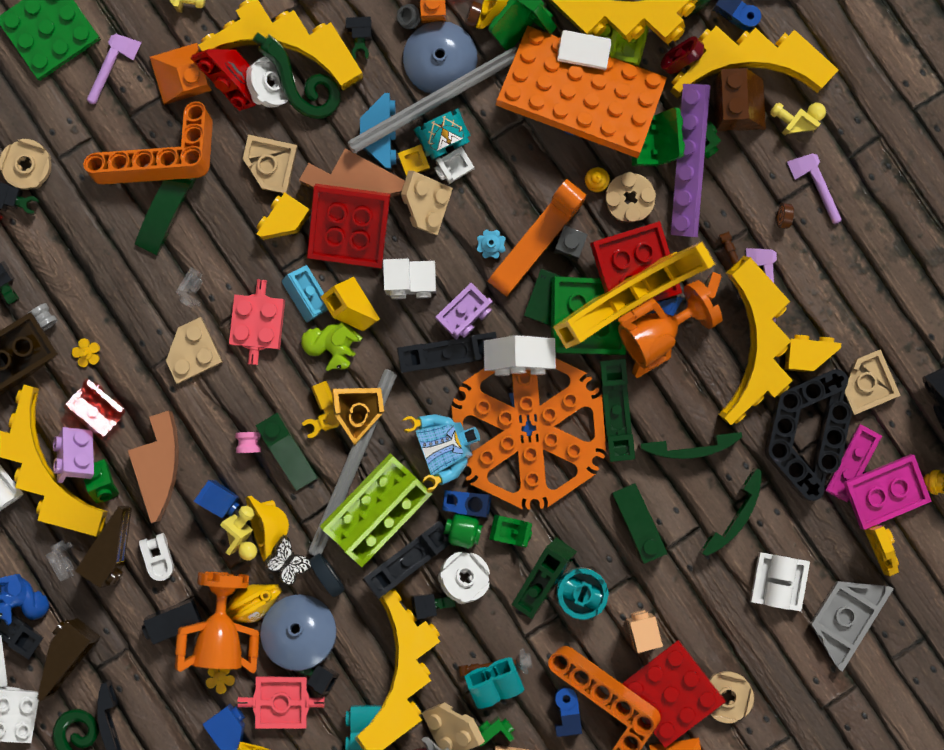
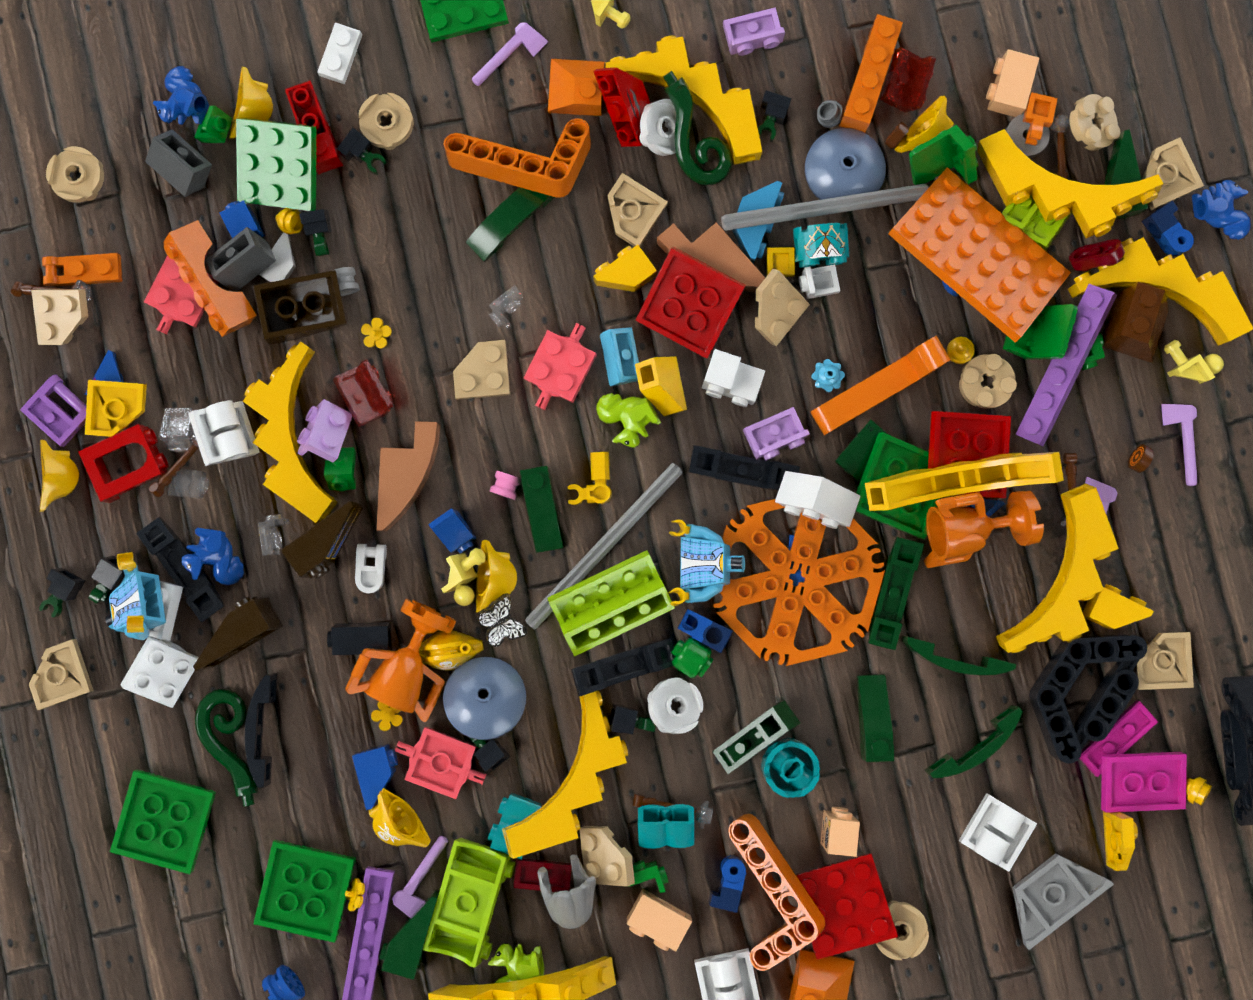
camera: 25 degrees right, 0 degrees up
black bush [309,553,345,597] -> none
pearl gold slope [331,388,384,446] -> none
green bracket [489,515,532,548] -> none
dark grey brick [554,225,588,261] -> none
white slope [557,30,611,70] -> none
orange tile [706,272,722,300] -> none

